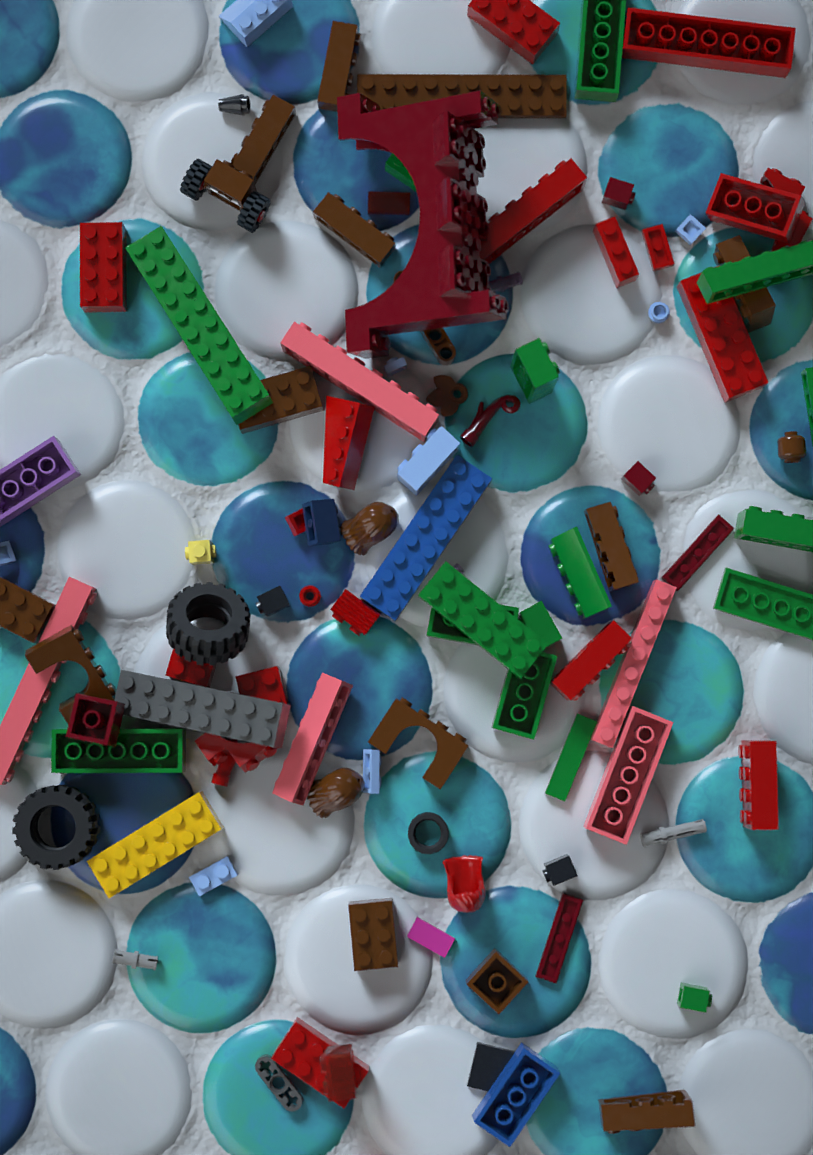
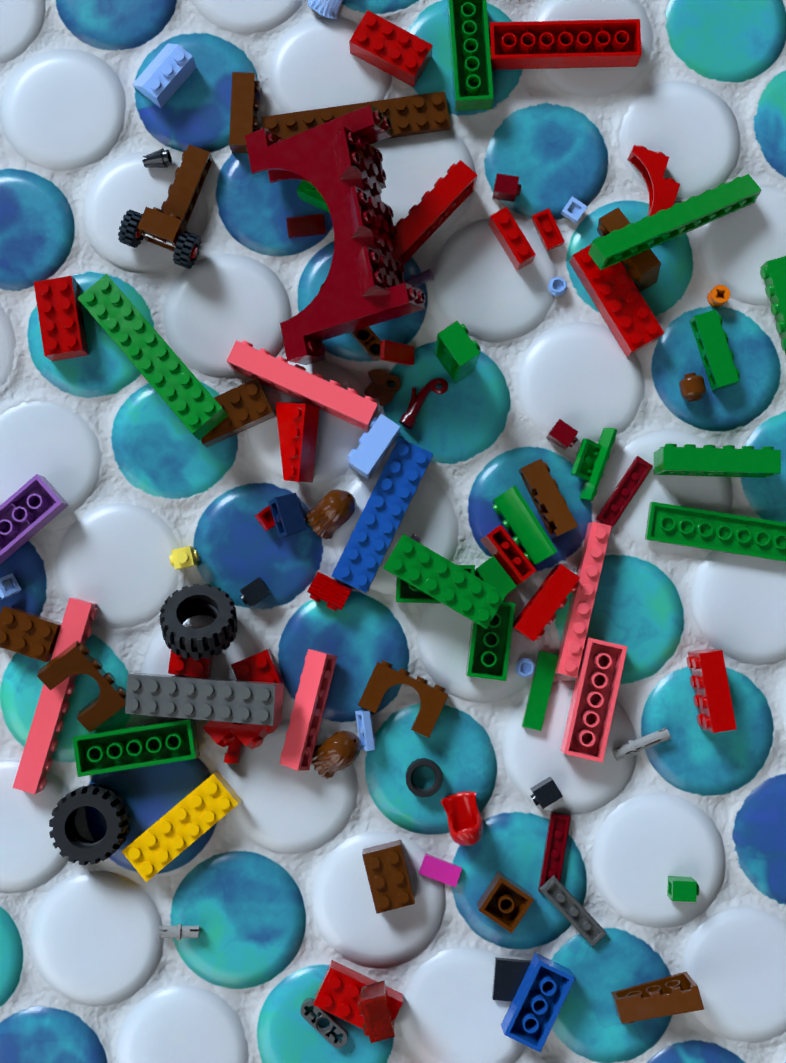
camera: 10 degrees left, 0 degrees up
dark red brick [66,693,125,747] -> none
light blue plate [189,856,238,896] -> none
red plate [299,585,321,607] -> none
reddish brown brick [313,192,396,268] -> none
light blue plate [384,357,407,377] -> none
red brick [706,173,805,243] -> none
none -> red tile [380,340,414,366]
none -> red brick [480,525,537,585]
none -> light blue plate [515,658,535,677]
none -> dark grey tile [539,875,607,947]
none -> green bracket [571,428,617,501]

